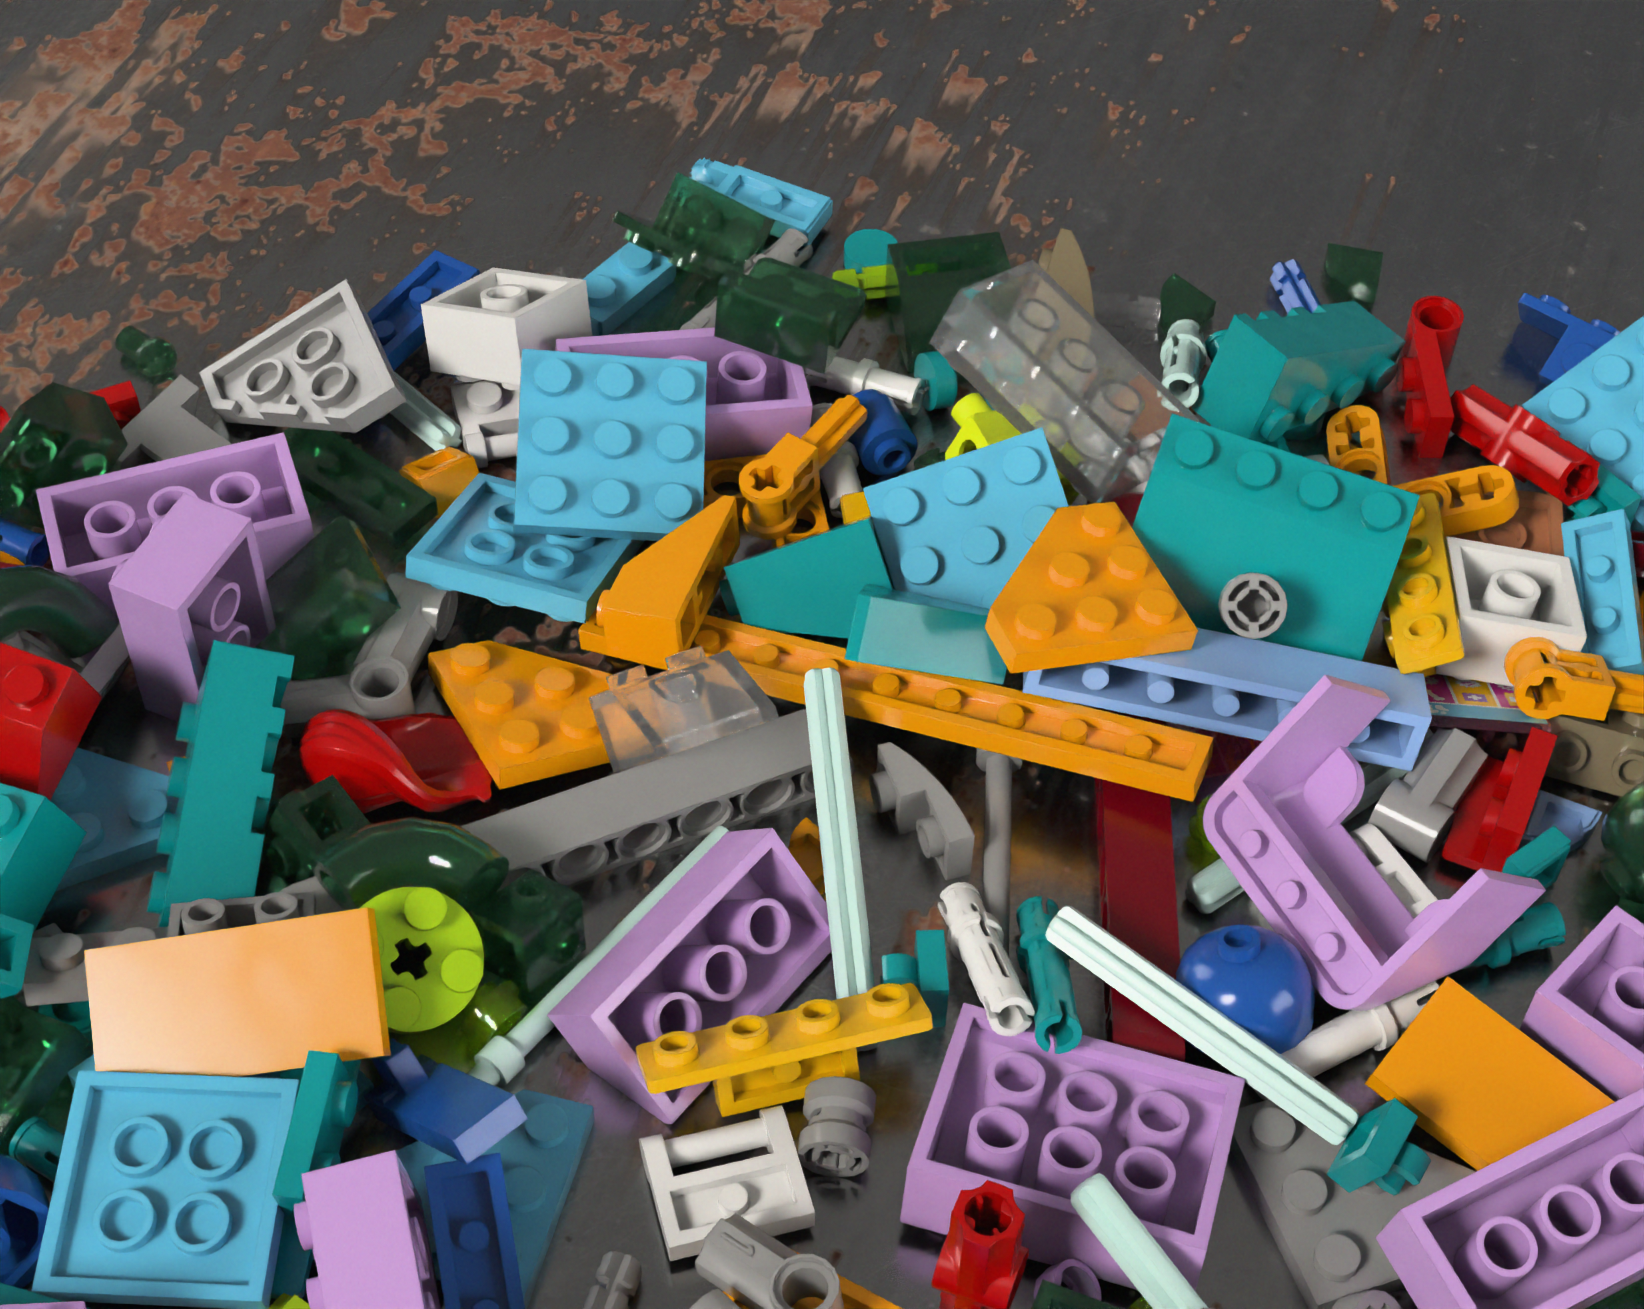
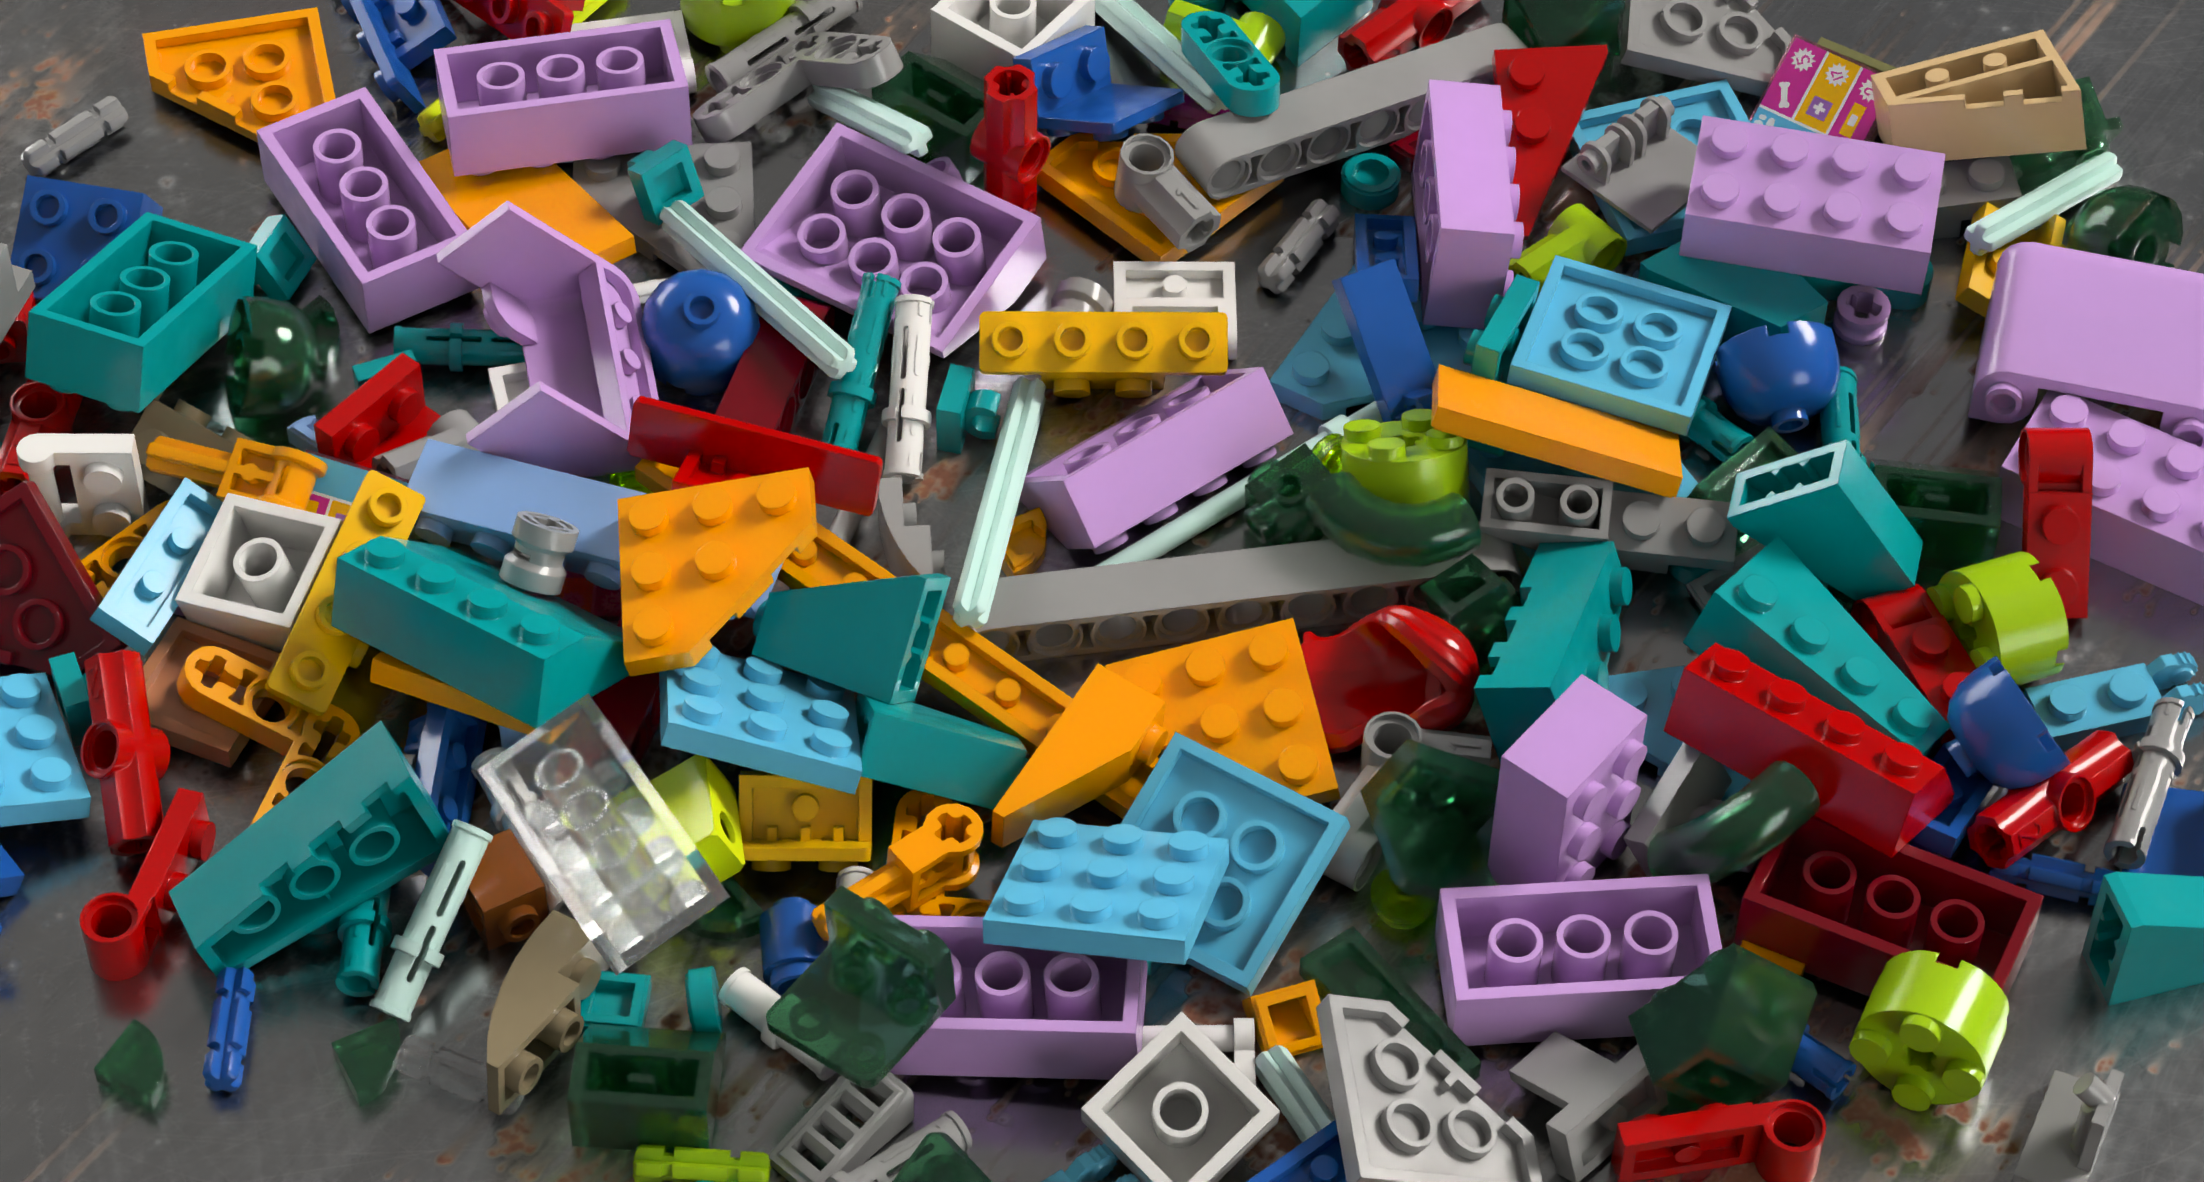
camera: 165 degrees left, 0 degrees up
clear slope [588,645,779,773] -> none
none -> red bracket [627,396,883,516]

